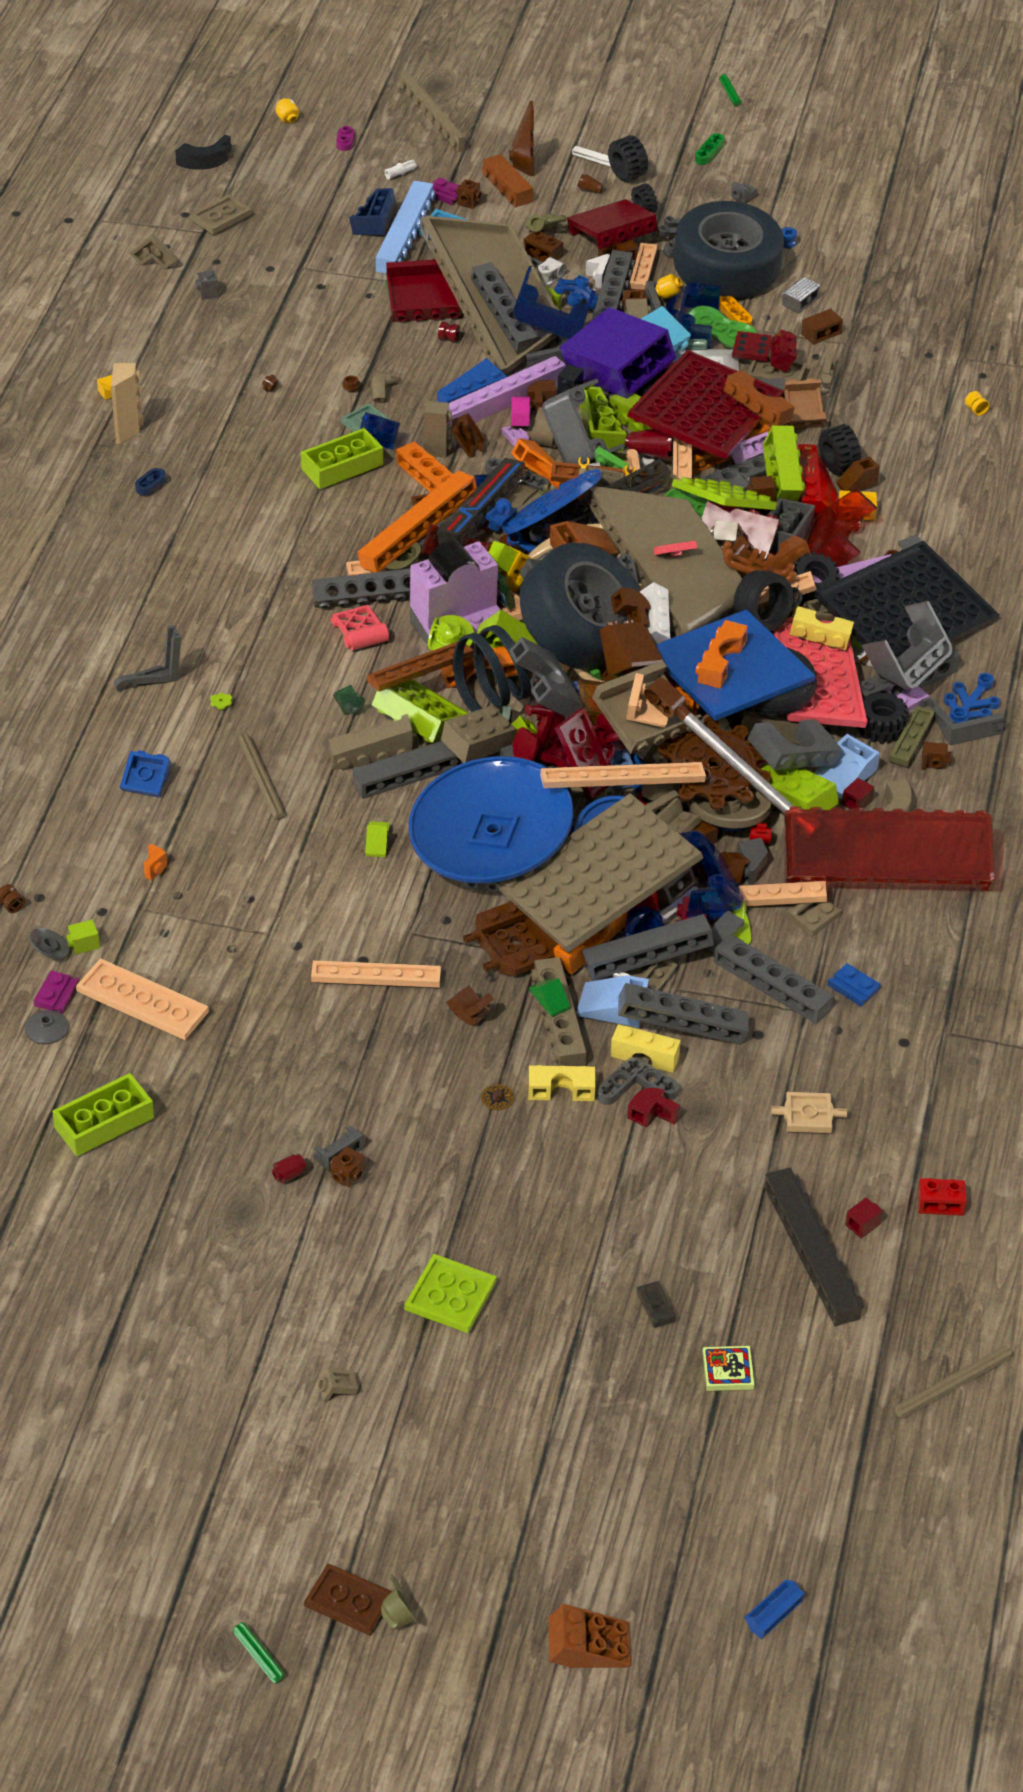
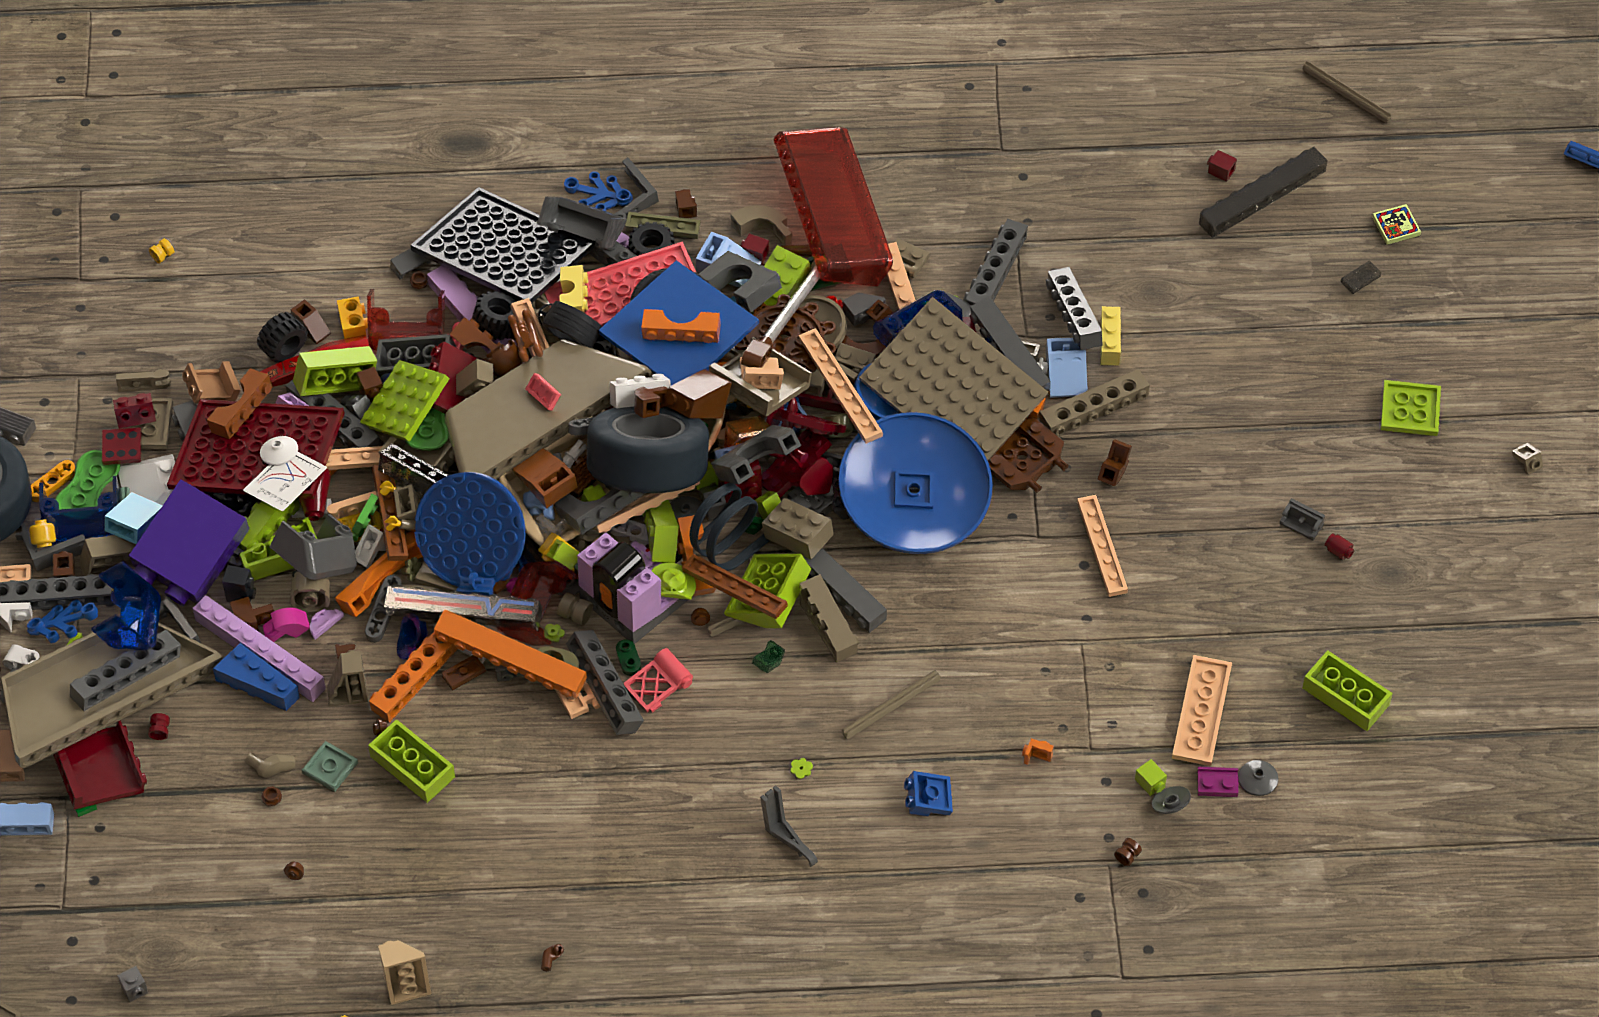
camera: 105 degrees left, 10 degrees up
dark blue plate [135,468,166,496] -> none
reddish brown brick [330,1146,365,1187] -> none
clear blue brick [360,412,400,450] -> none
lime slope [365,821,390,857] -> none
piece [481,1084,514,1110] -> none
light yellow arch [528,1065,595,1101] -> none
green slope [529,978,570,1017] -> none
dark grey beam [597,1057,679,1105] -> none
dark red brick [627,1088,680,1127] -> none
tan plate [771,1092,847,1133] -> none
reddish brown brick [801,309,843,345] -> none
blue plate [827,963,881,1007] -> none
red brick [917,1178,966,1216] -> none
none -> white sticker [243,452,327,511]
none -> white dish [260,436,298,465]
none -> reddish brown plate [373,719,388,737]
none -> reddish brown arm [541,944,564,972]
none -> dark green plate [616,639,641,676]

